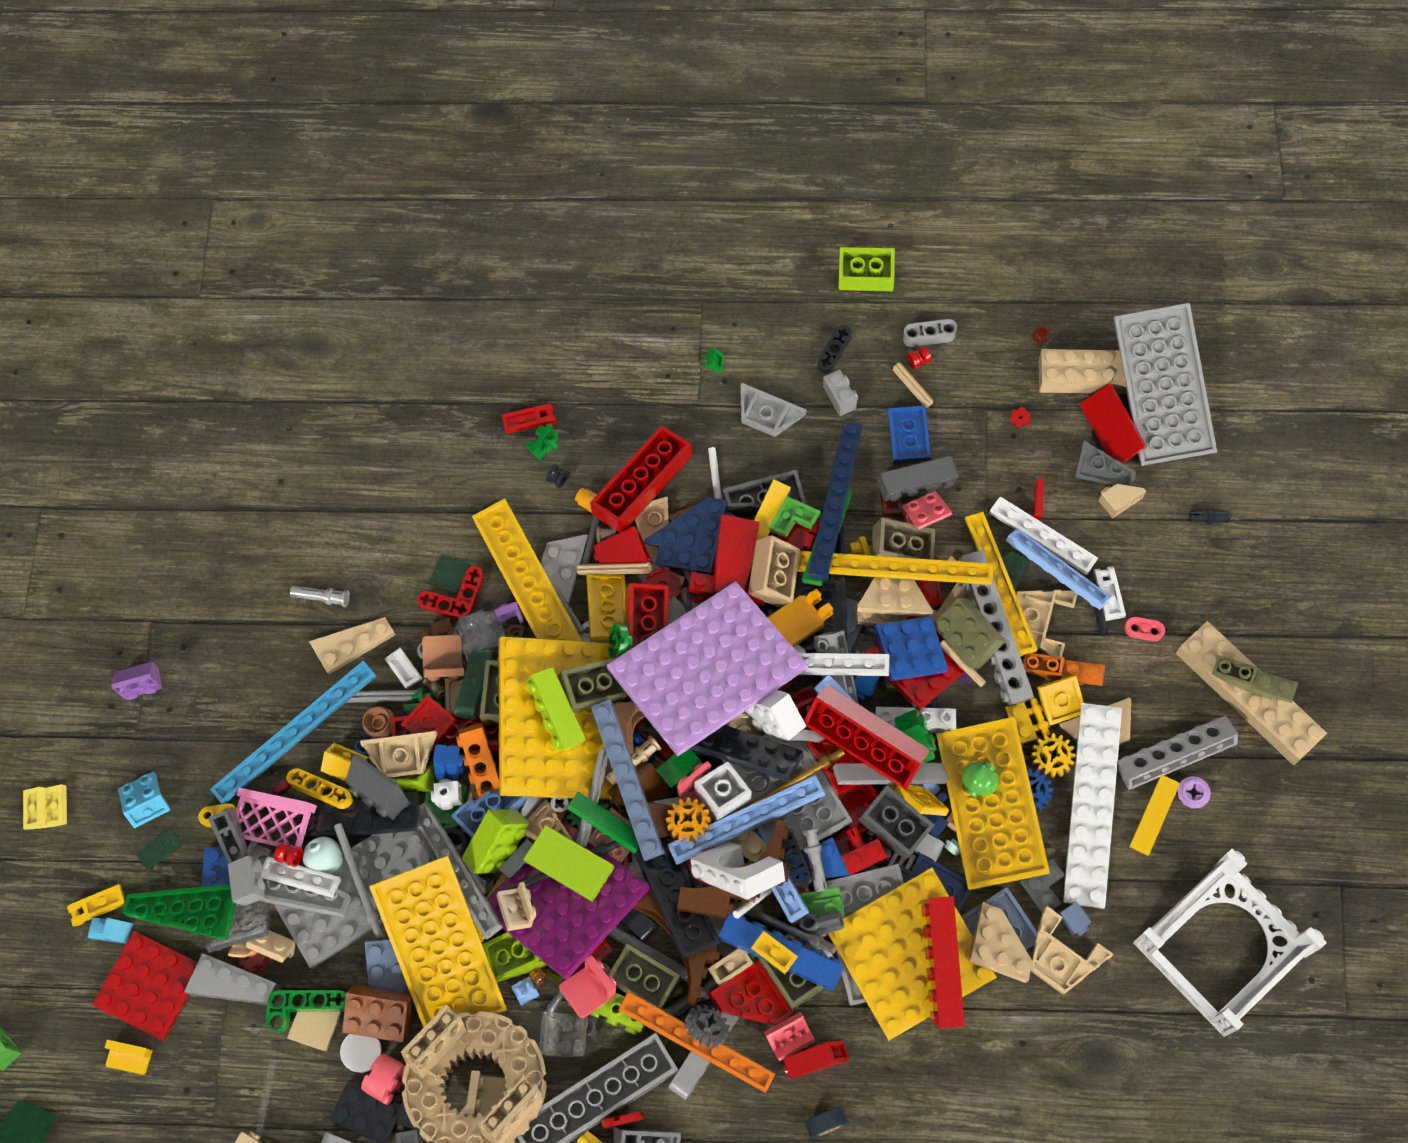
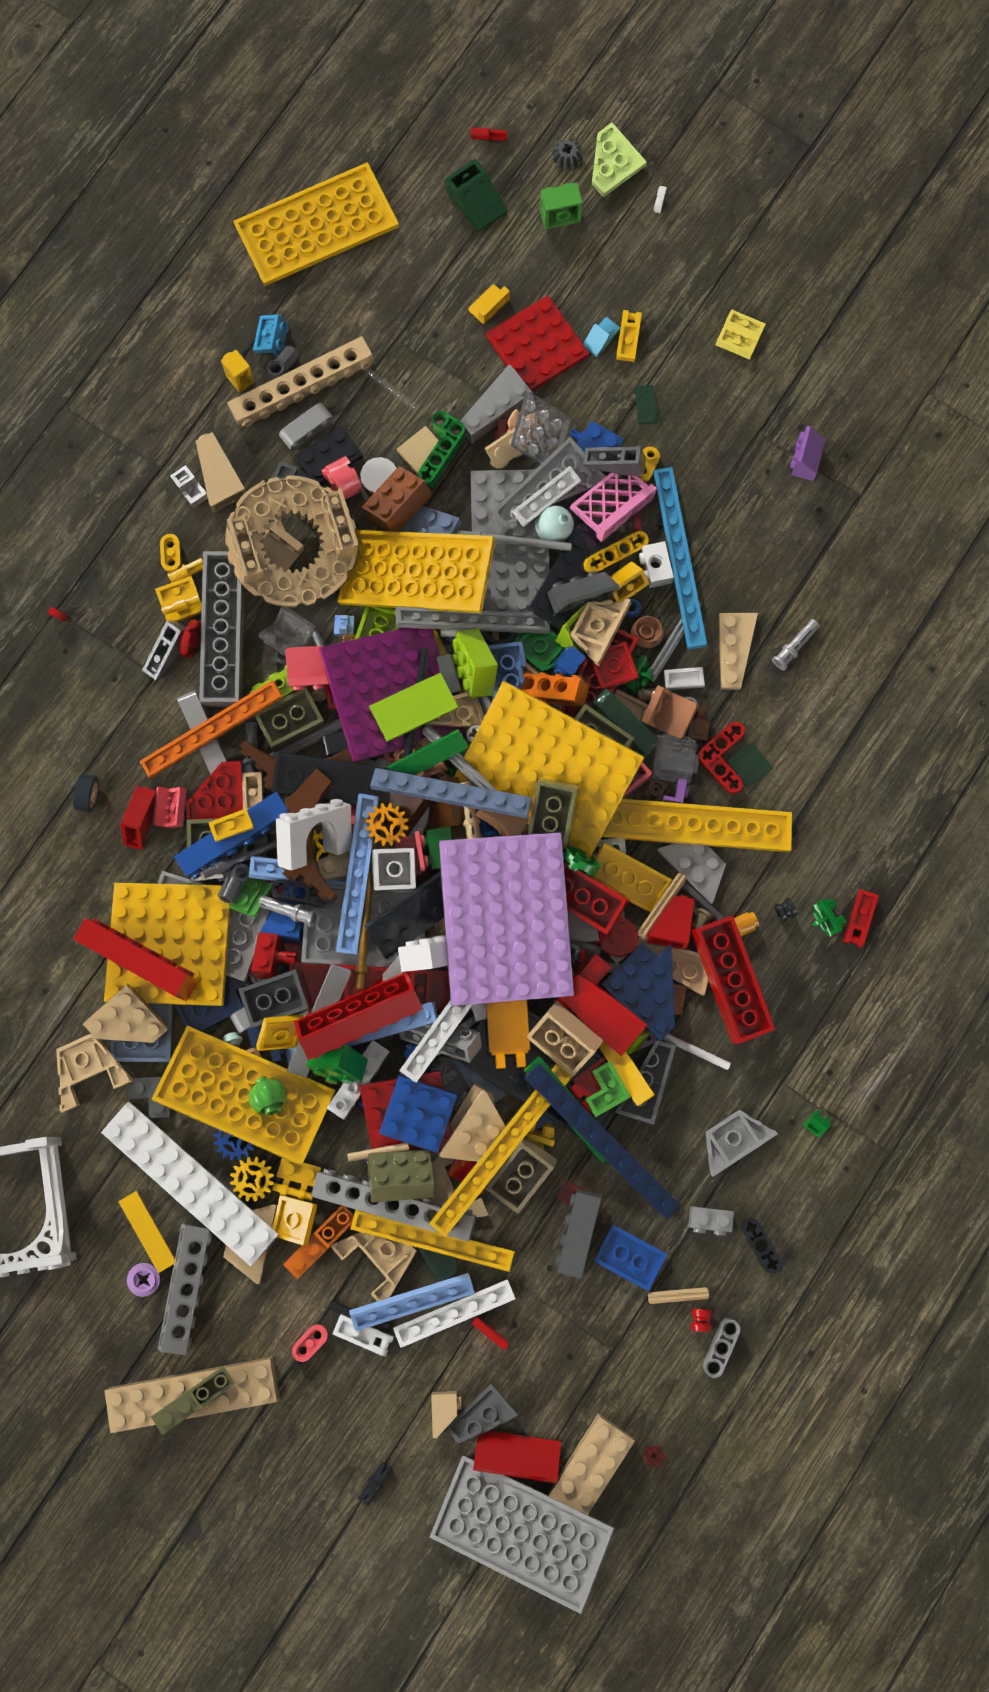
camera: 115 degrees right, 10 degrees up
medium azure bracket [118,771,171,828] -> none
green wing [122,884,237,941] -> none
light grey brick [228,855,265,906] -> none
red wheel [274,842,303,867] -> none
white brick [431,779,463,810] -> none
tan bracket [497,882,536,931] -> none
lime brick [526,667,586,753] -> none
dark grey bar [555,589,585,635] -> none
dark grey gear [684,1005,730,1049] -> none
lime brick [838,247,895,291] -> none
coral bracket [901,491,952,530] -> none
red plant [1010,407,1031,428] -> none
sand blue brick [1059,902,1092,937] -> none
none -> white brick [639,541,674,588]

